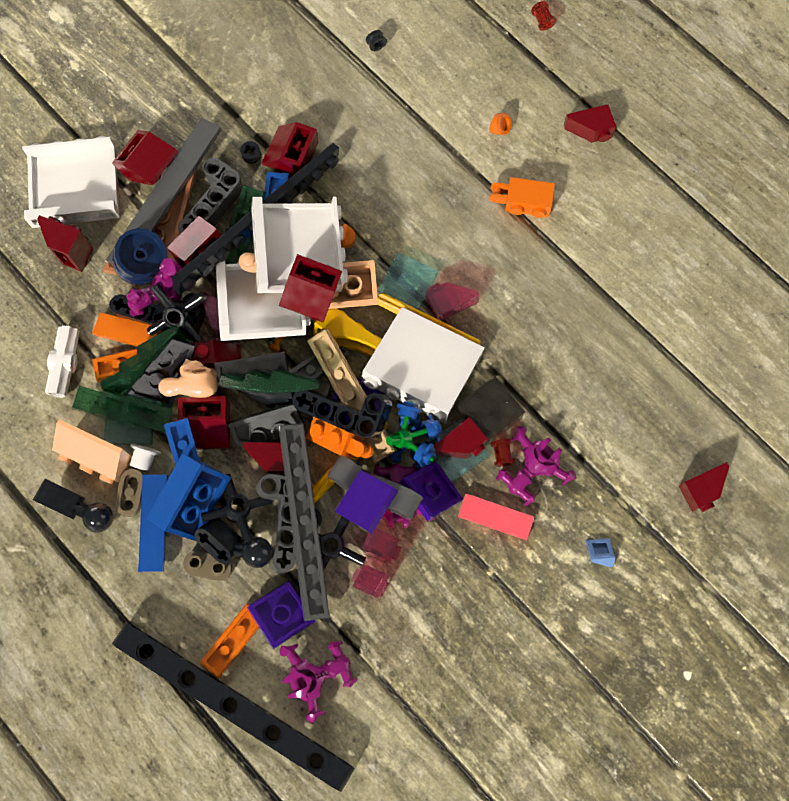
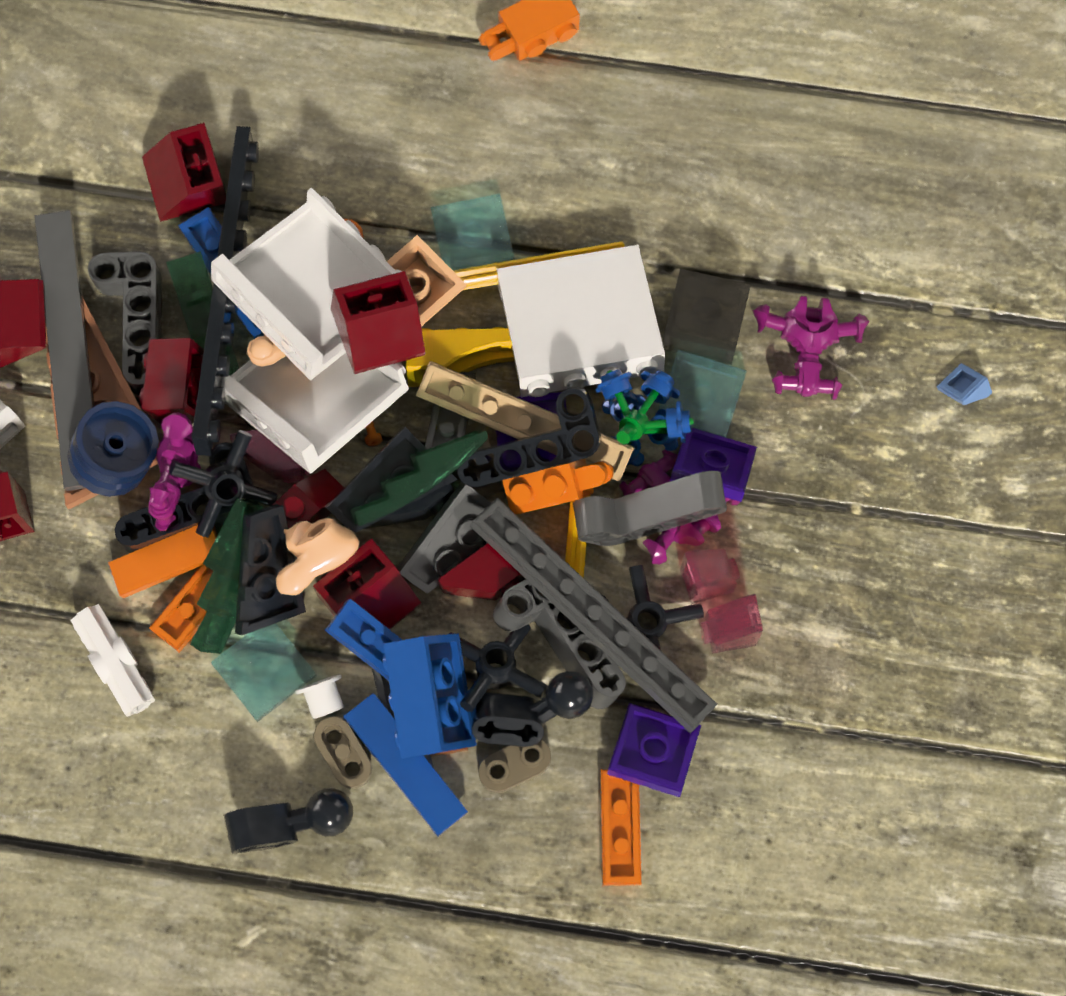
camera: 40 degrees left, 0 degrees up
light nougat slope [52,419,132,485] -> none
clear green slope [72,386,173,432] -> none
black beam [112,622,355,792] -> none
black bush [240,141,261,164] -> none
magenta piece [279,640,358,724] -> none
dark purple tile [335,470,398,534] -> none
clear pink slope [426,282,479,321] -> none
dark red slope [433,417,488,459] -> none
coral tile [458,494,534,540] -> none
clear red bush [490,439,515,467] -> none
dark red slope [679,462,729,512] -> none

